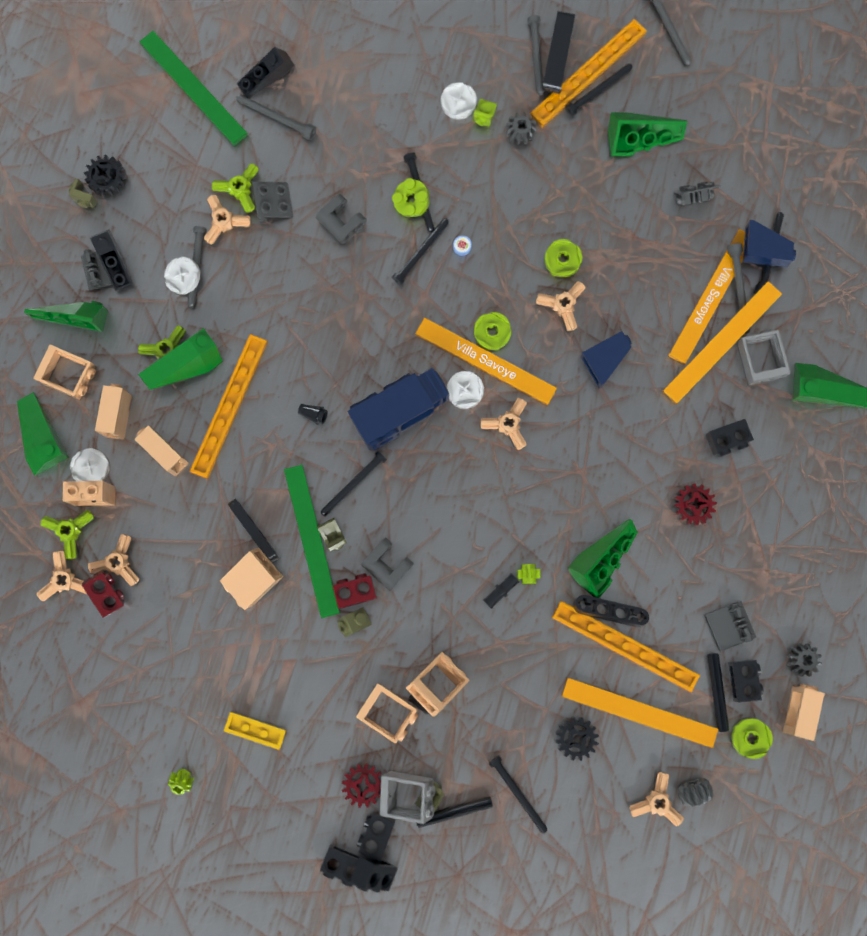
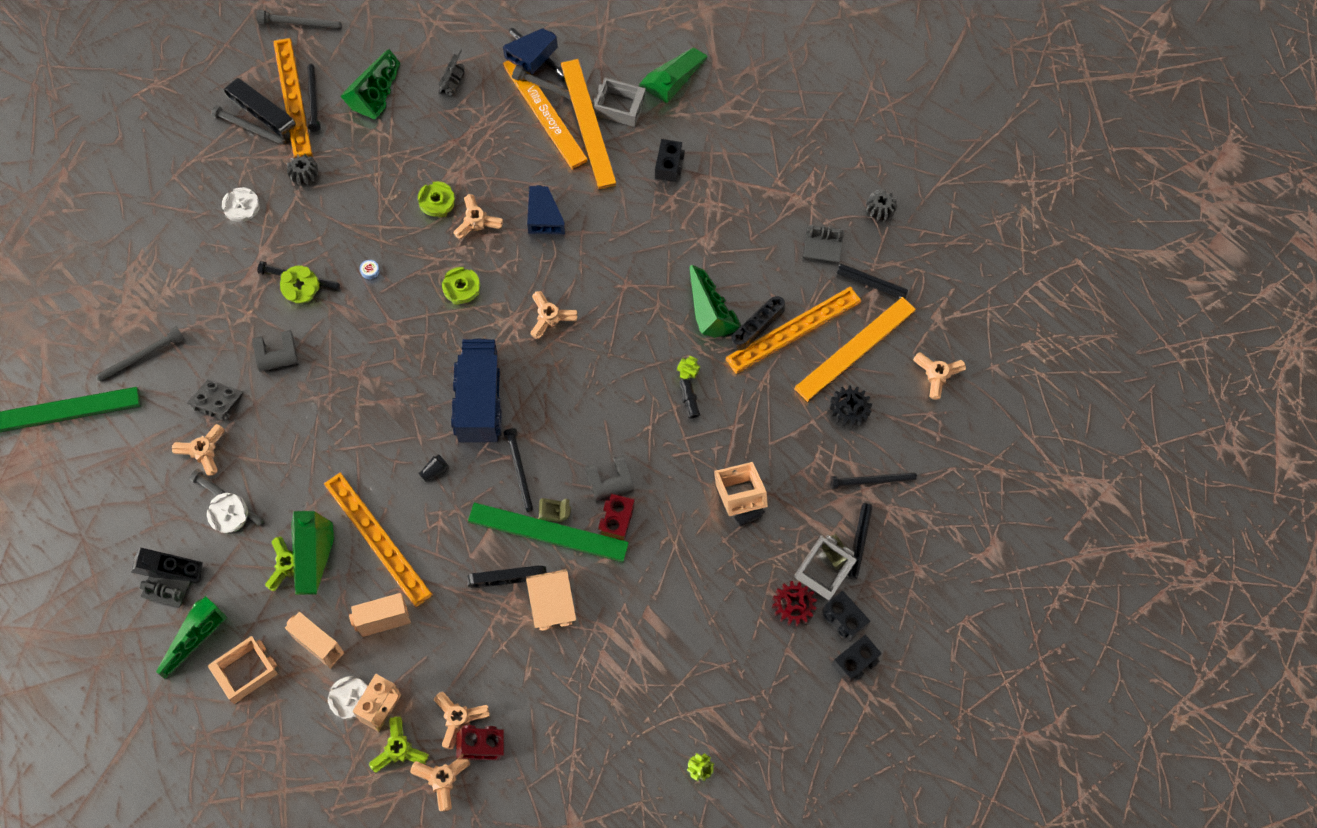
camera: 65 degrees left, 15 degrees down
green wedge [17,392,69,476] -> none
olive bracket [69,178,98,208] -> none
black gear [84,155,126,196] -> none
lime bush [212,163,259,213] -> none
yellow plate [224,711,287,750] -> none
black slope [237,47,295,98] -> none
olive bracket [337,607,372,638] -> none
black brick [350,856,398,893] -> none
light nougat window [356,683,418,744] -> none
black bar [392,218,449,285] -> none
light orange tile [415,317,557,406] -> none
white tile [447,371,484,409] -> none
lime bracket [473,98,497,127] -> none
dark red gear [673,483,717,526] -> none
dark grey gear [678,778,714,807] -> none
black brick [728,660,764,703] -> none
lime plate [731,718,773,759] -> none
light nougat window [783,684,825,741] -> none

